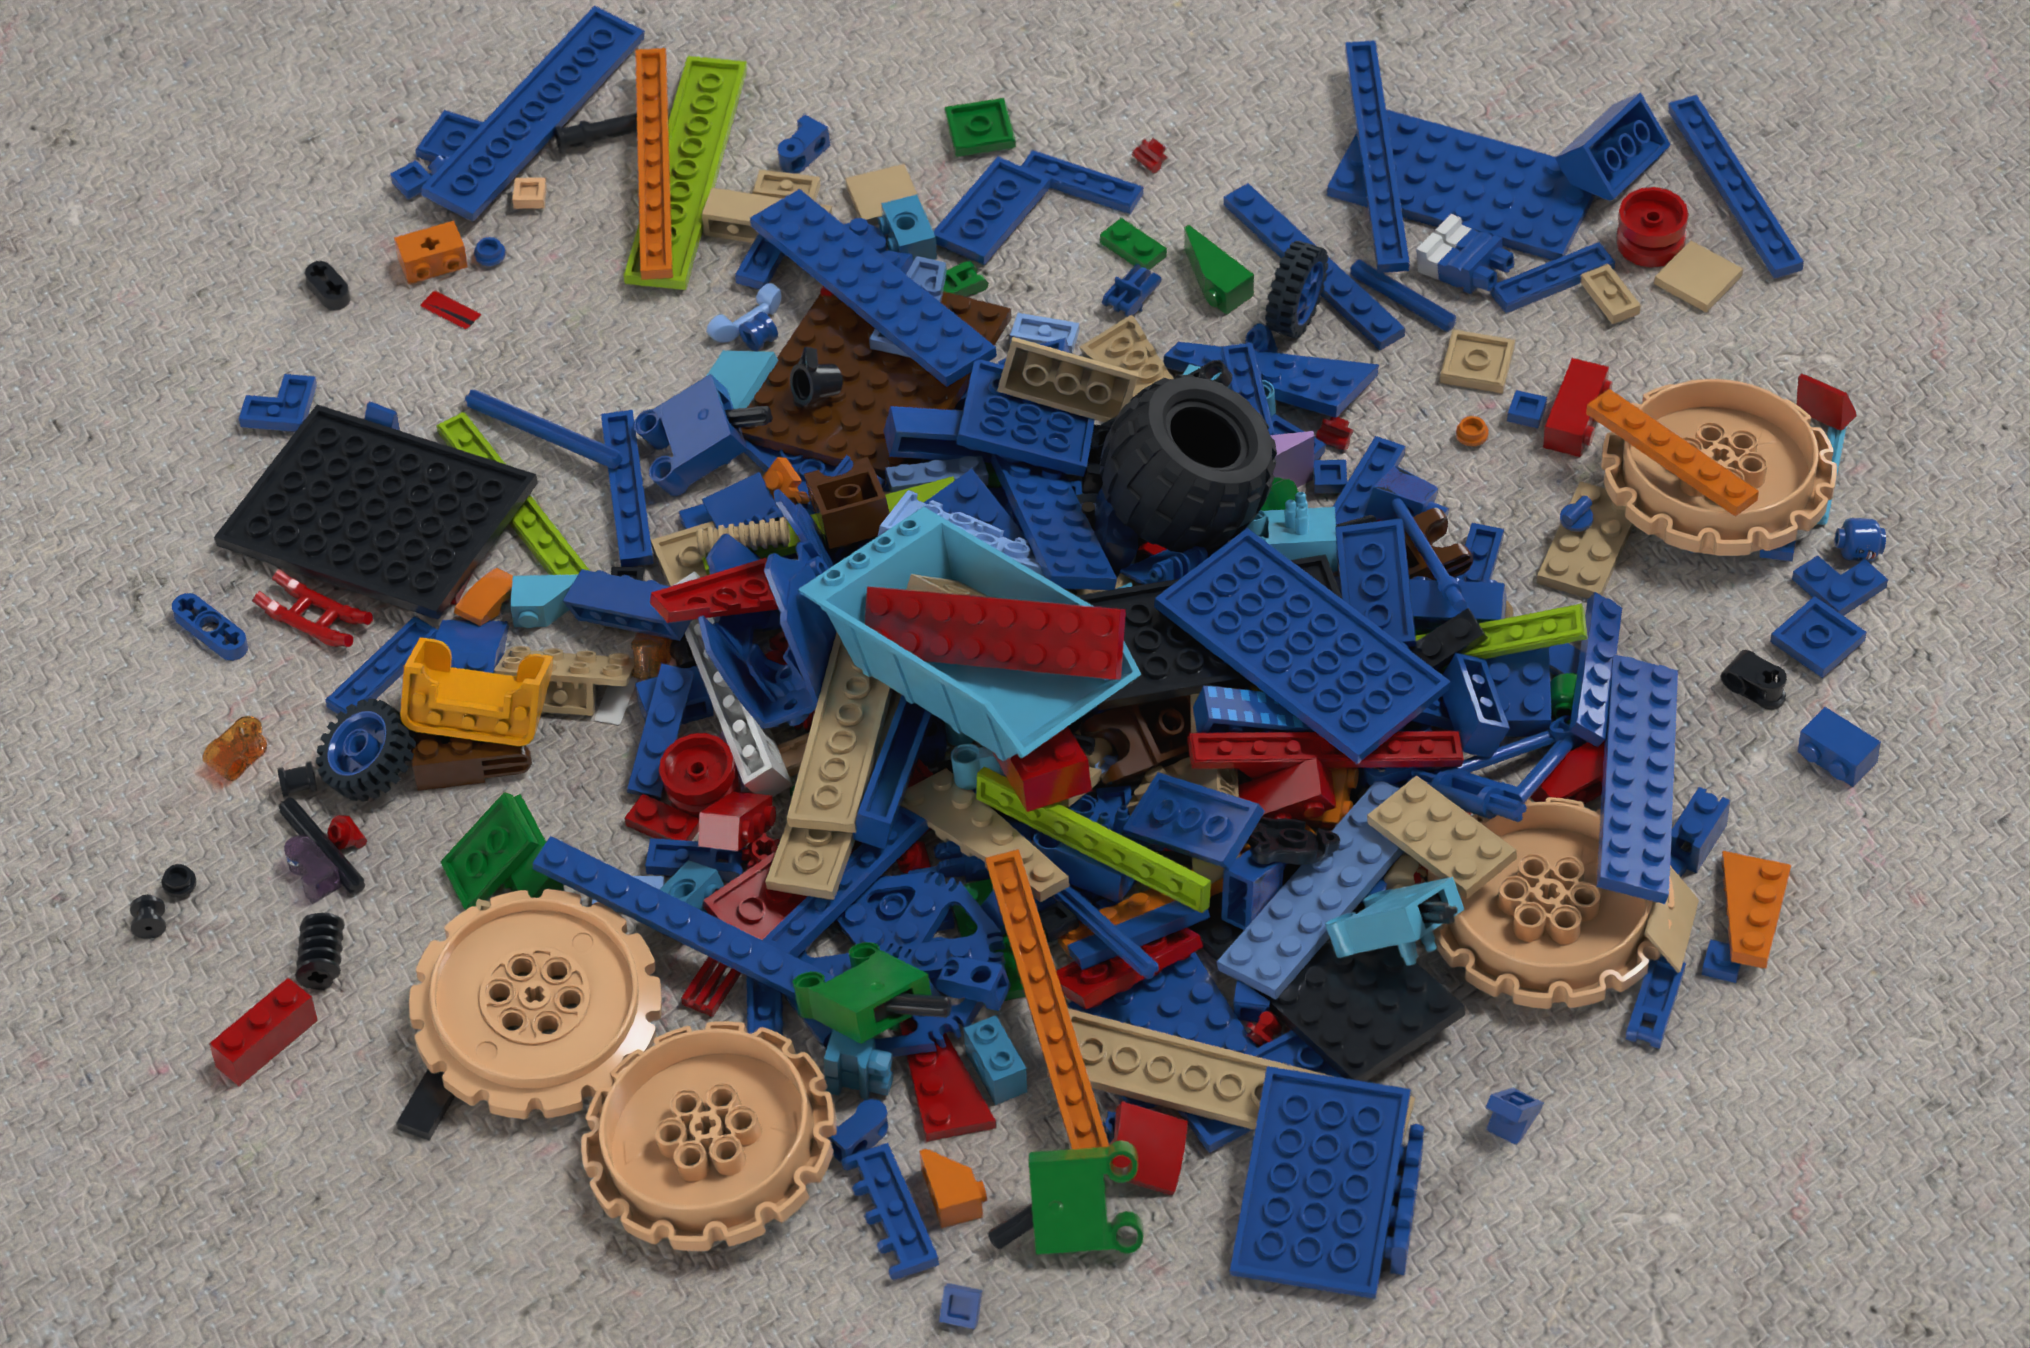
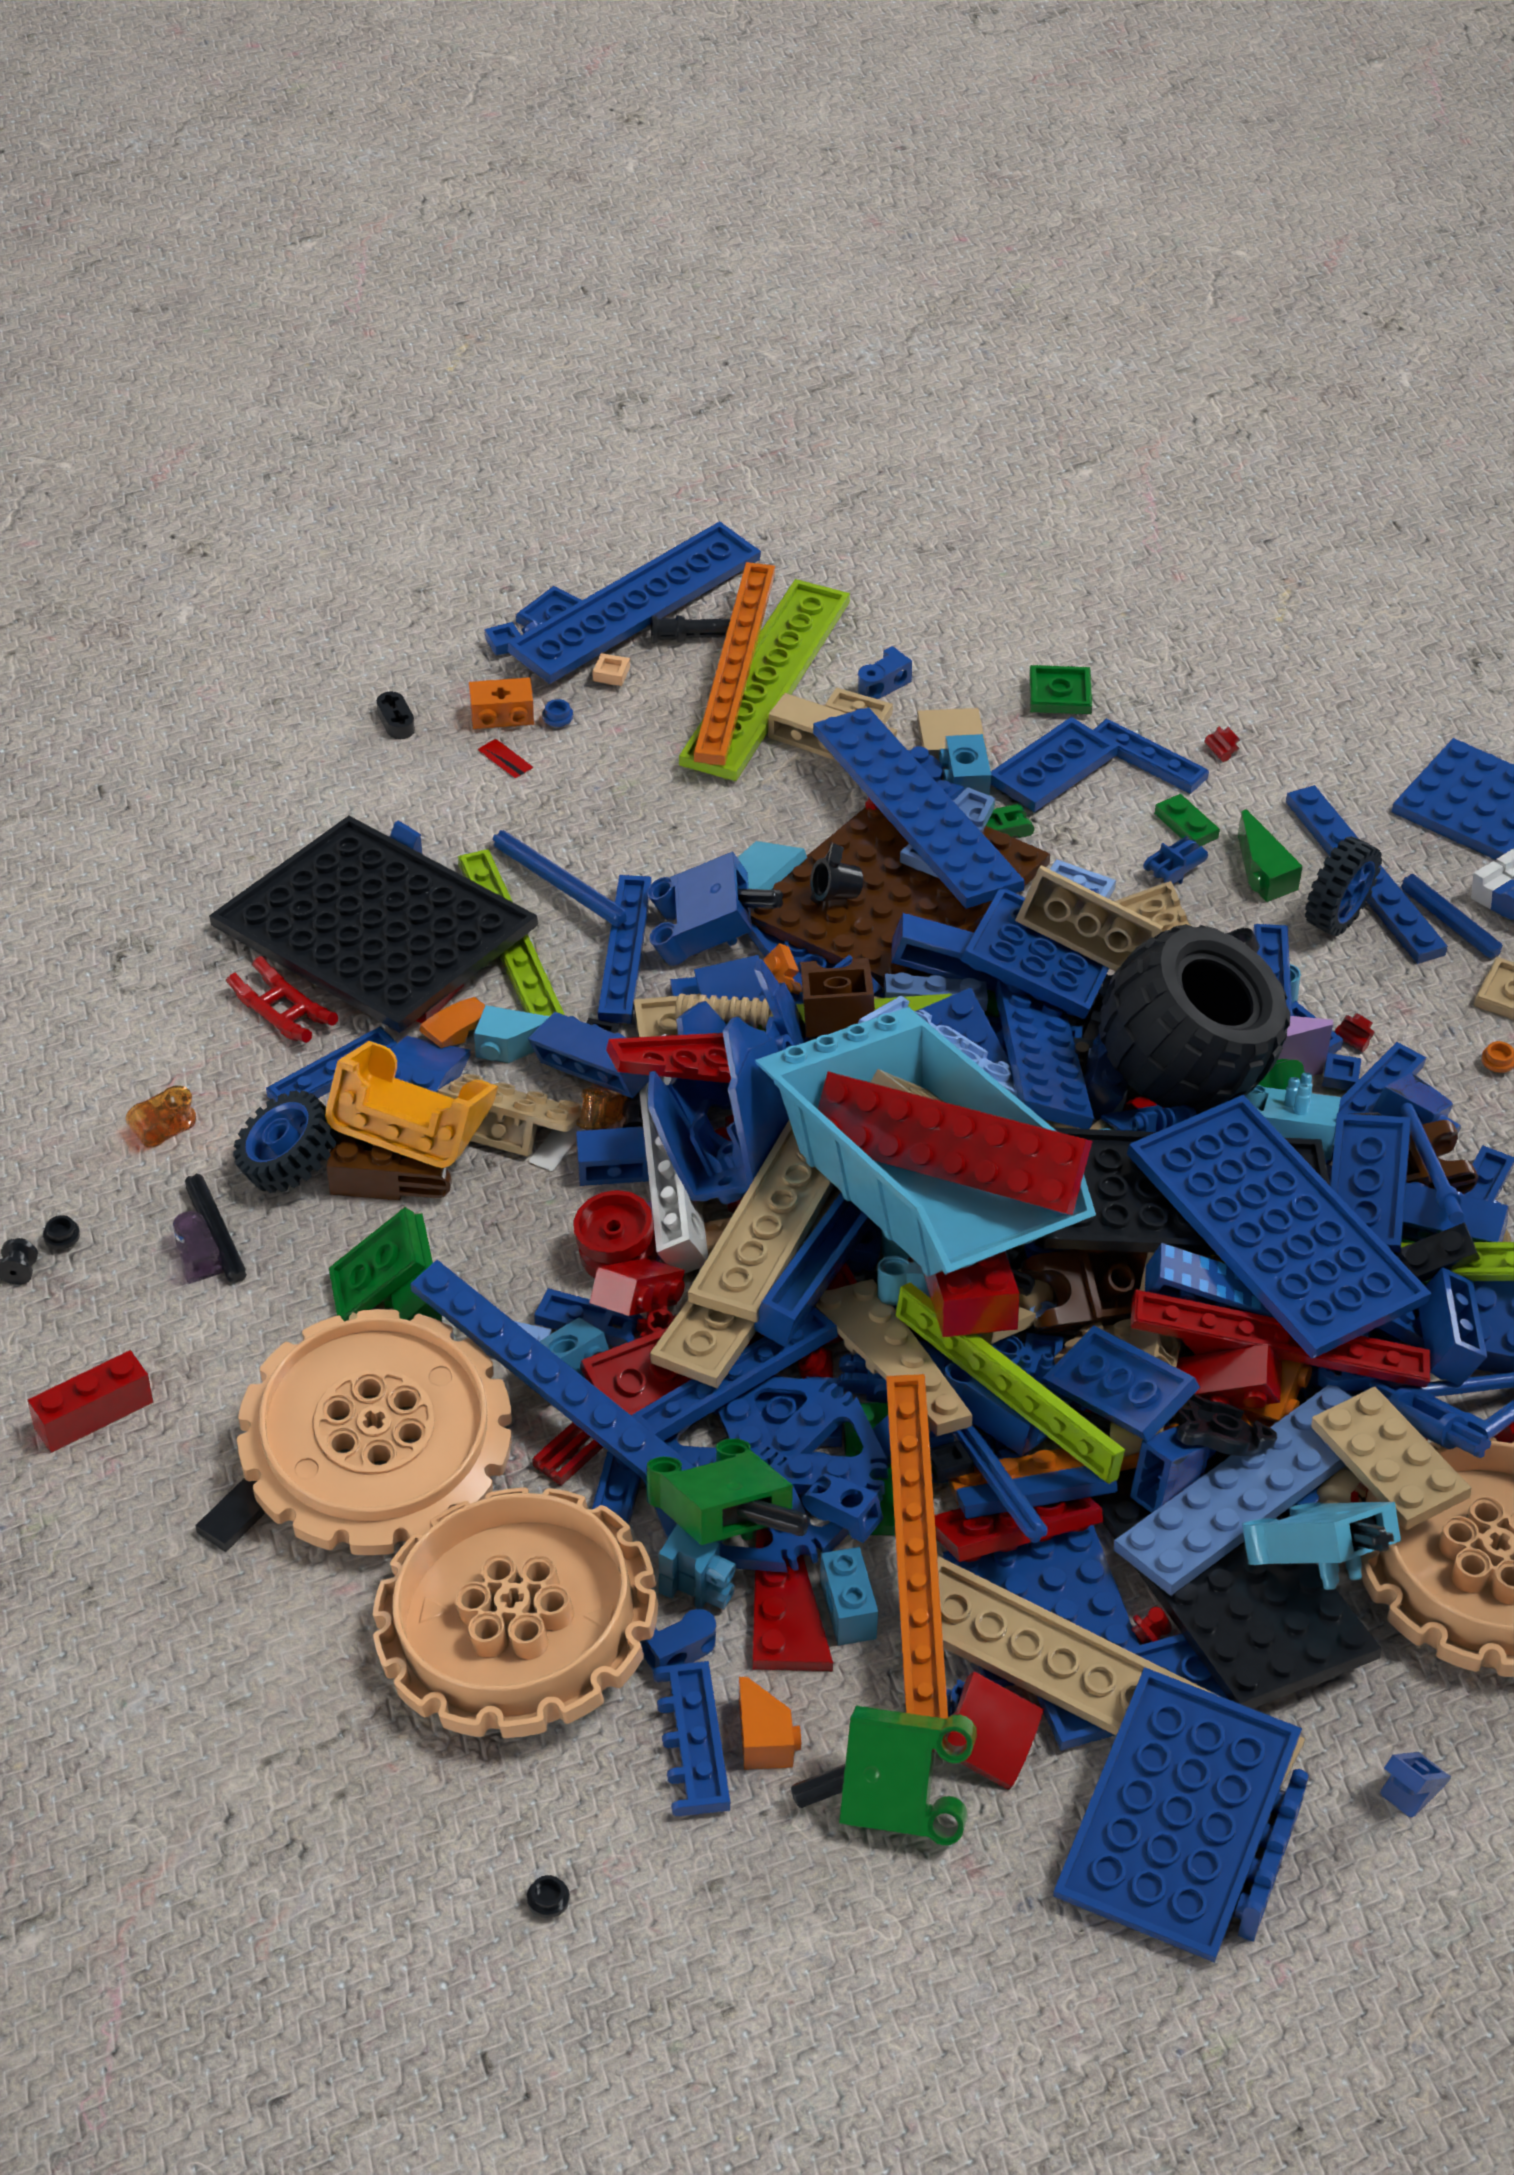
camera: 10 degrees right, 5 degrees down
blue beam [172,593,248,661] -> none
blue plate [239,374,317,432] -> none
black bush [277,761,317,798] -> none
black piece [295,912,345,990] -> none
red plate [328,815,367,849] -> none
red plate [624,794,699,841] -> none
blue plate [627,663,694,801] -> none
light blue bar [706,283,782,343] -> none
blue plate [735,234,785,290] -> none
blue wheel [739,312,778,351] -> none
blue plate [939,1283,983,1329] -> none
blue wing [1163,342,1379,418] -> none
blue slope [1234,981,1270,1022] -> none
blue plate [1246,324,1279,353] -> none
blue plate [1345,40,1410,273] -> none

